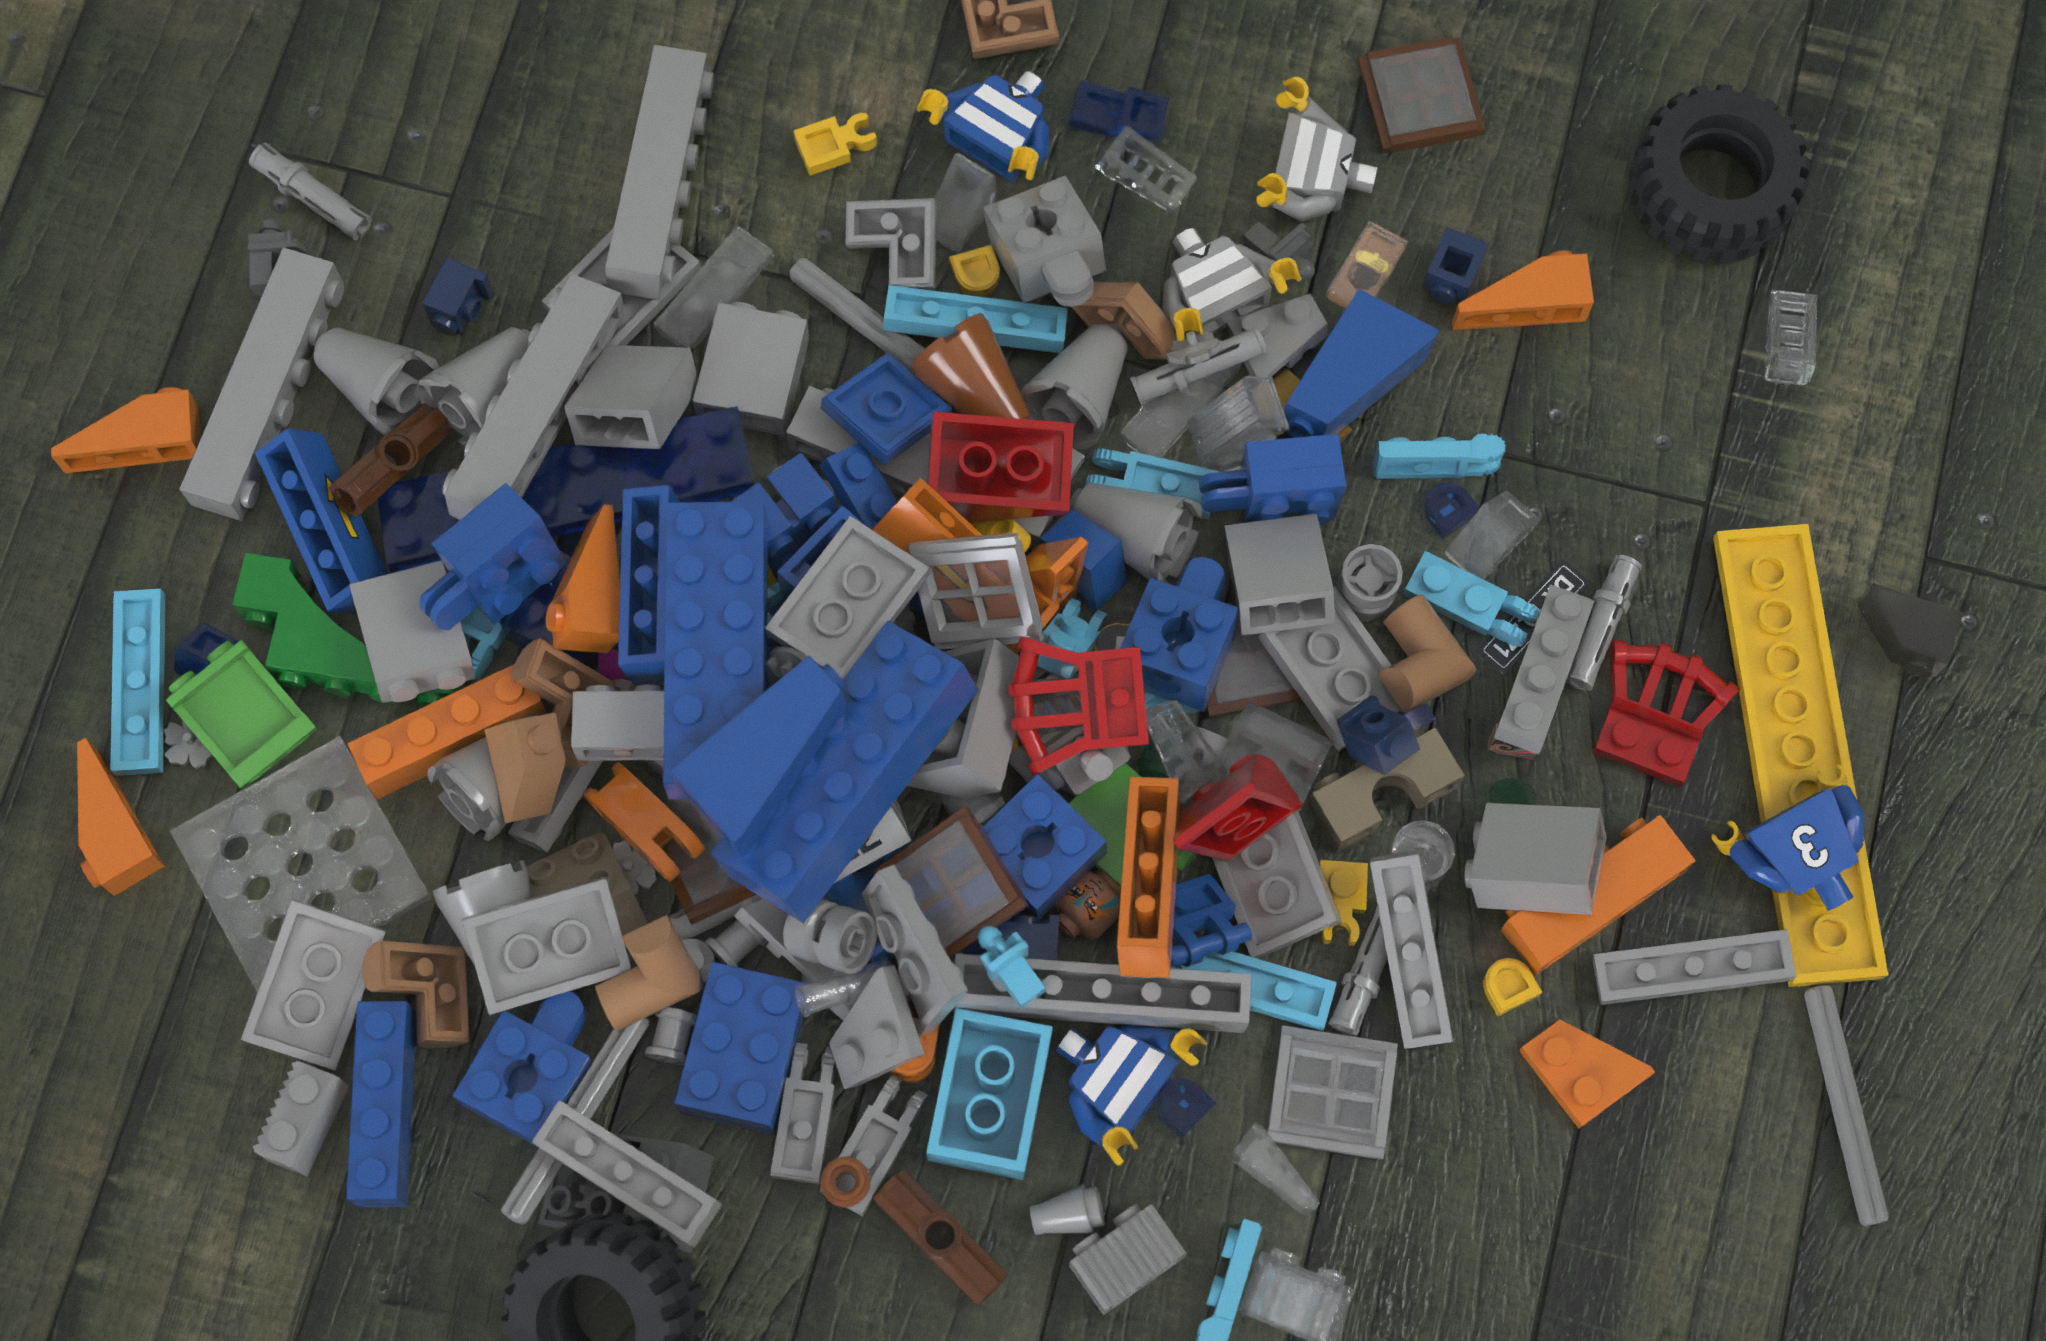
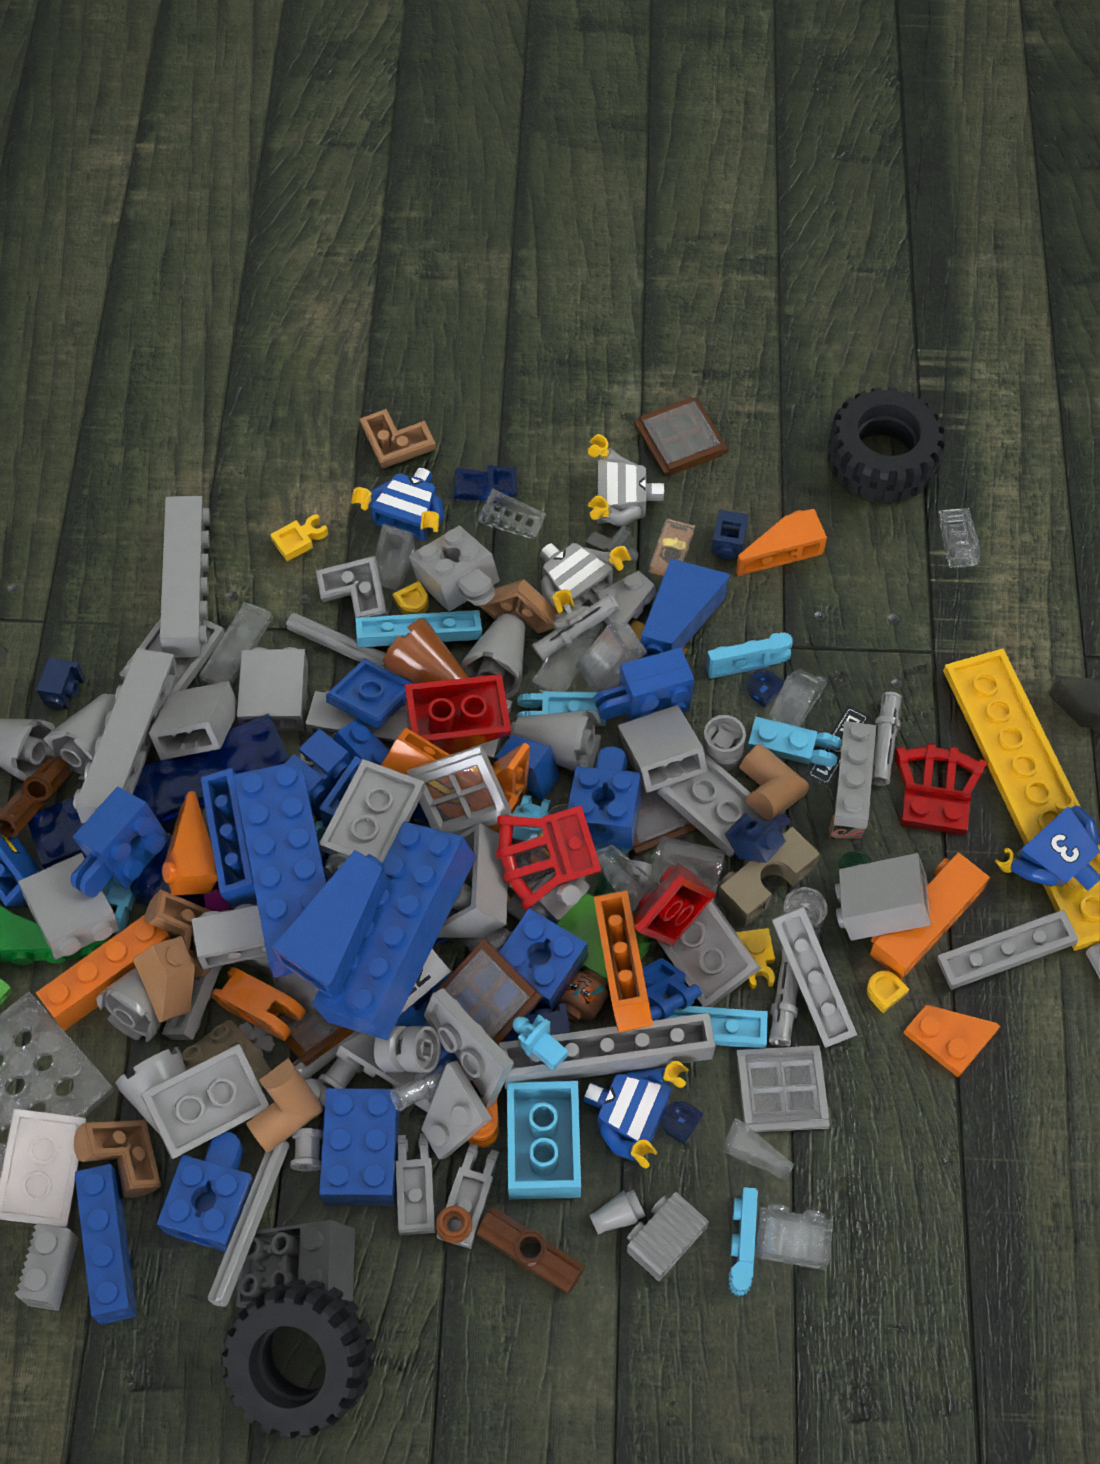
camera: 10 degrees left, 10 degrees down
light grey plate [531,1100,722,1248] -> none

